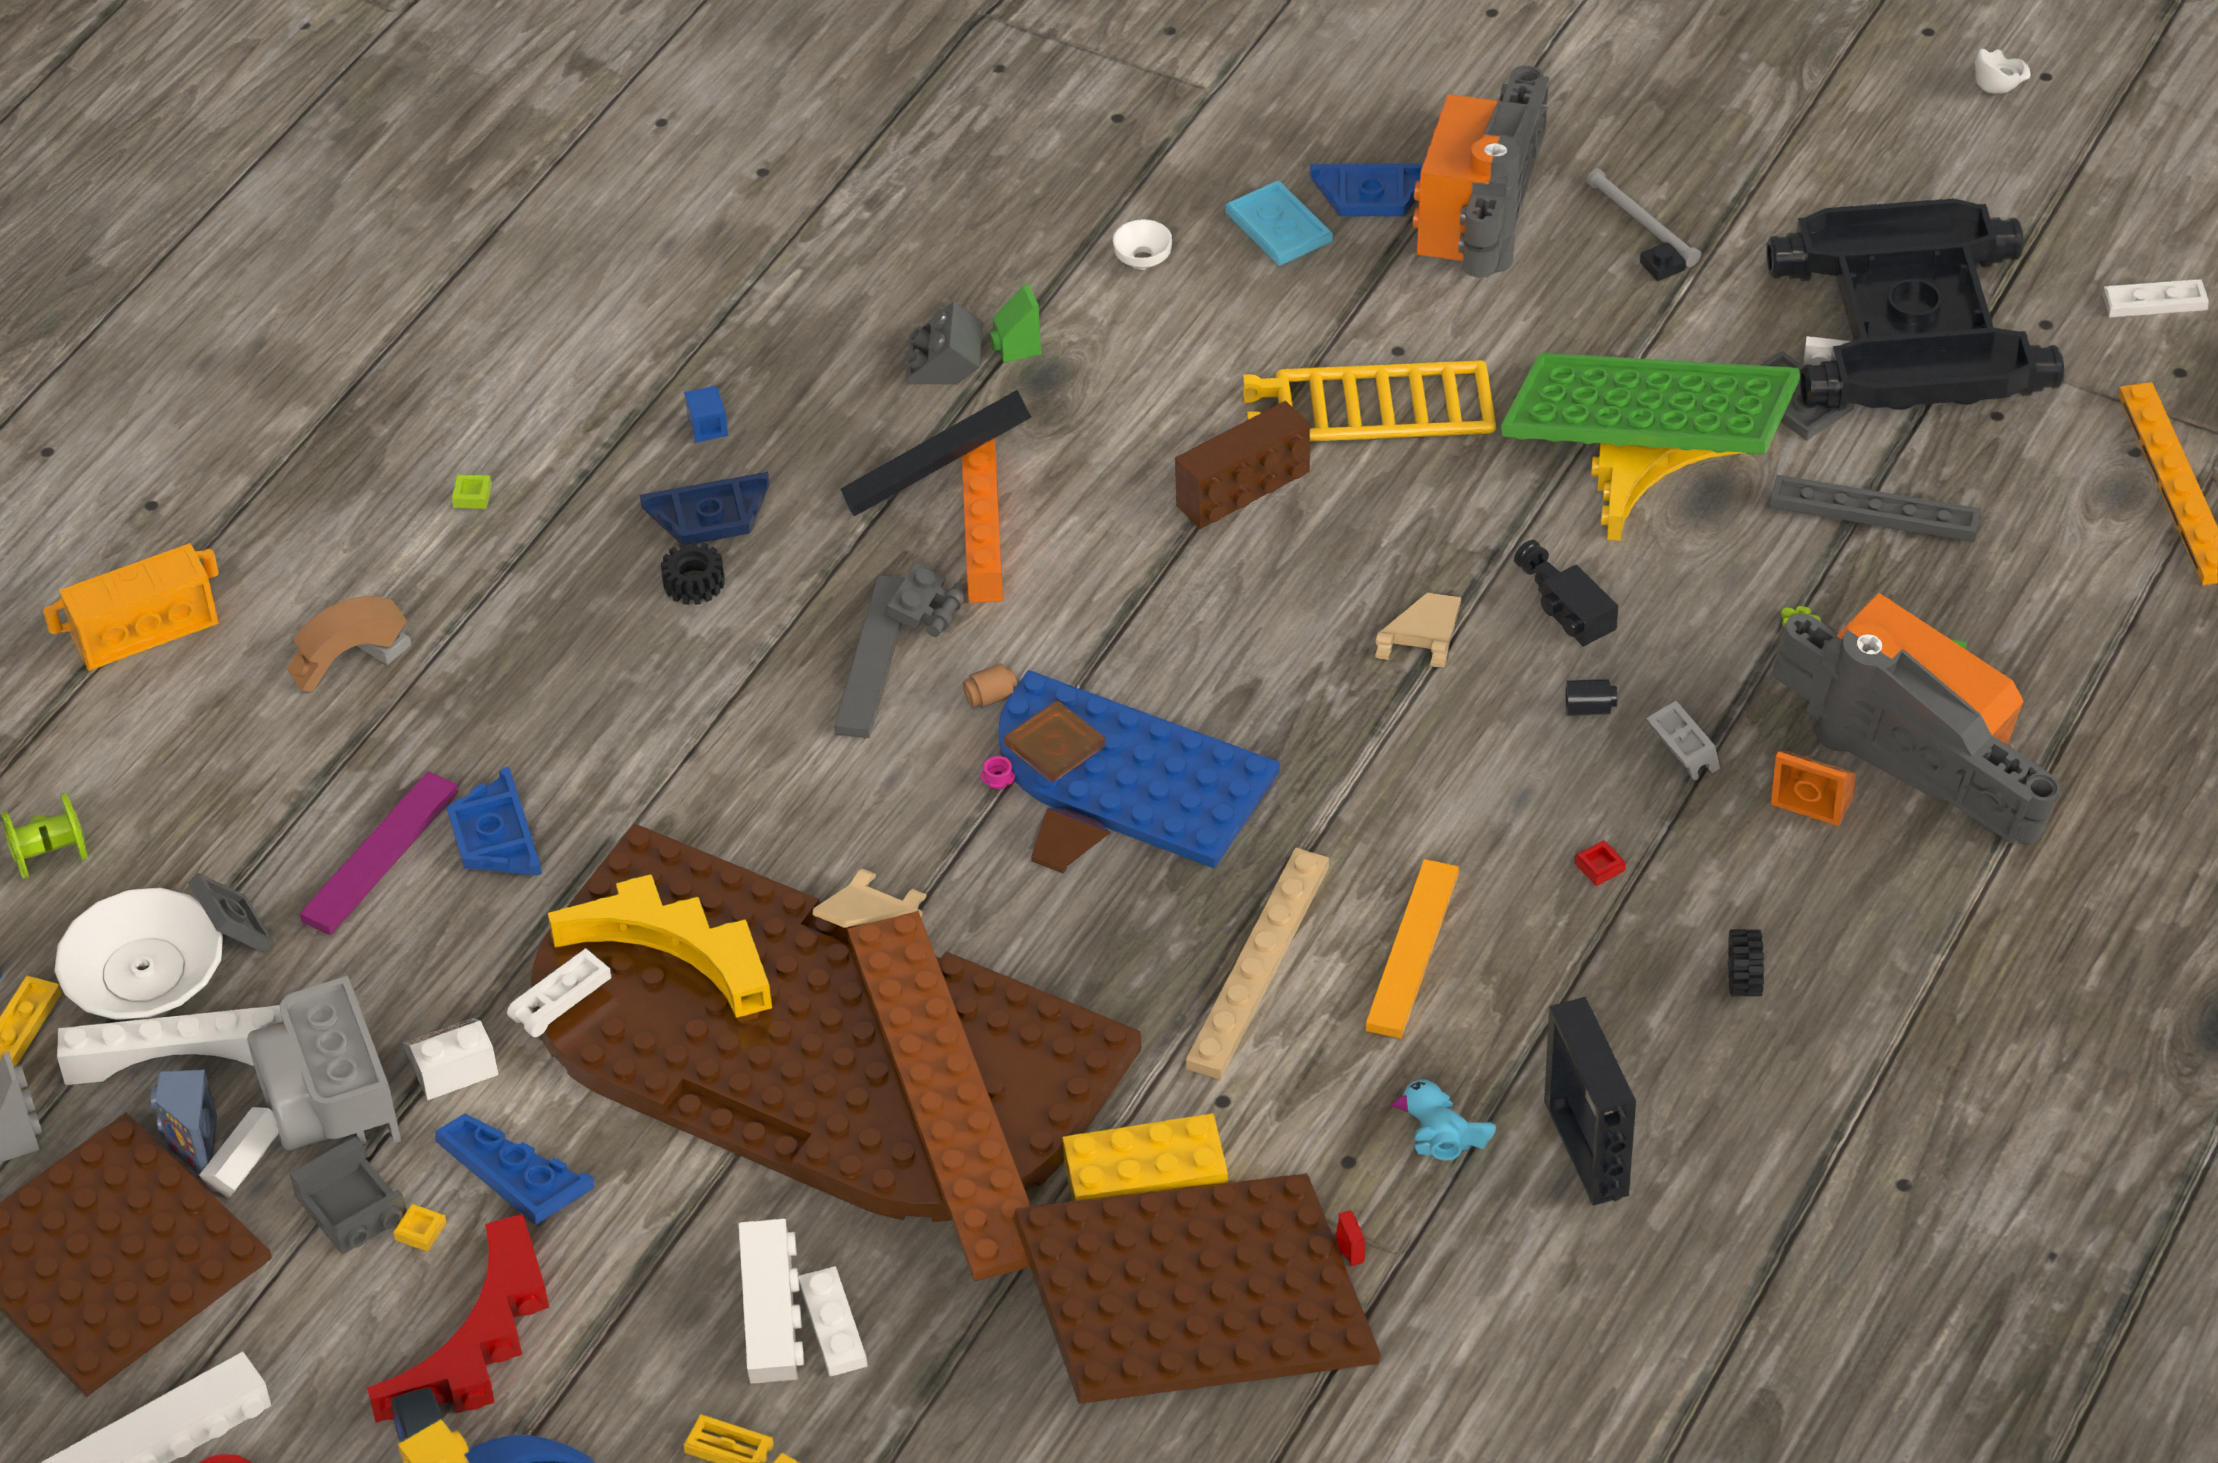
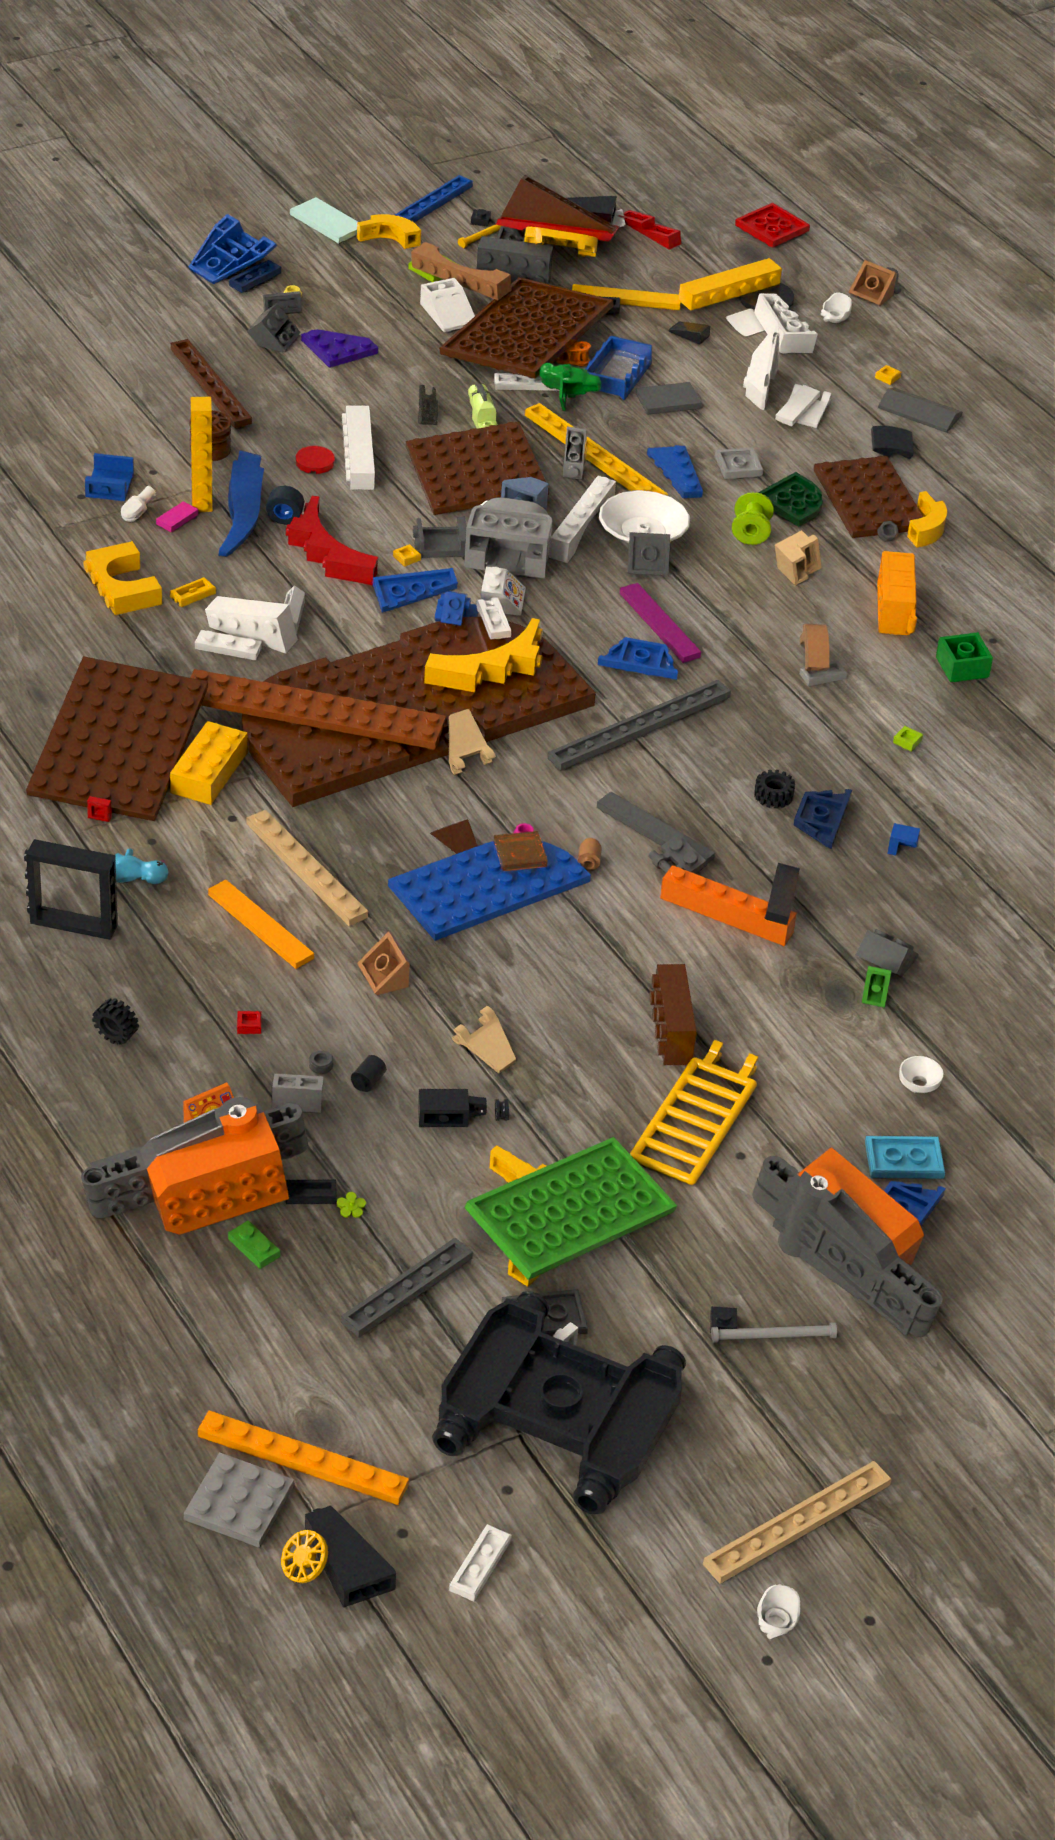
camera: 115 degrees right, 5 degrees down
none -> white piece [284,585,305,634]
none -> dark grey tile [309,1051,333,1074]
none -> medium nougat slope [357,931,410,995]
none -> blue tile [435,591,479,626]
none -> dark grey plate [548,680,731,771]
none -> tan plate [703,1461,891,1584]
none -> tan plate [775,530,822,586]
none -> green brick [936,632,993,682]

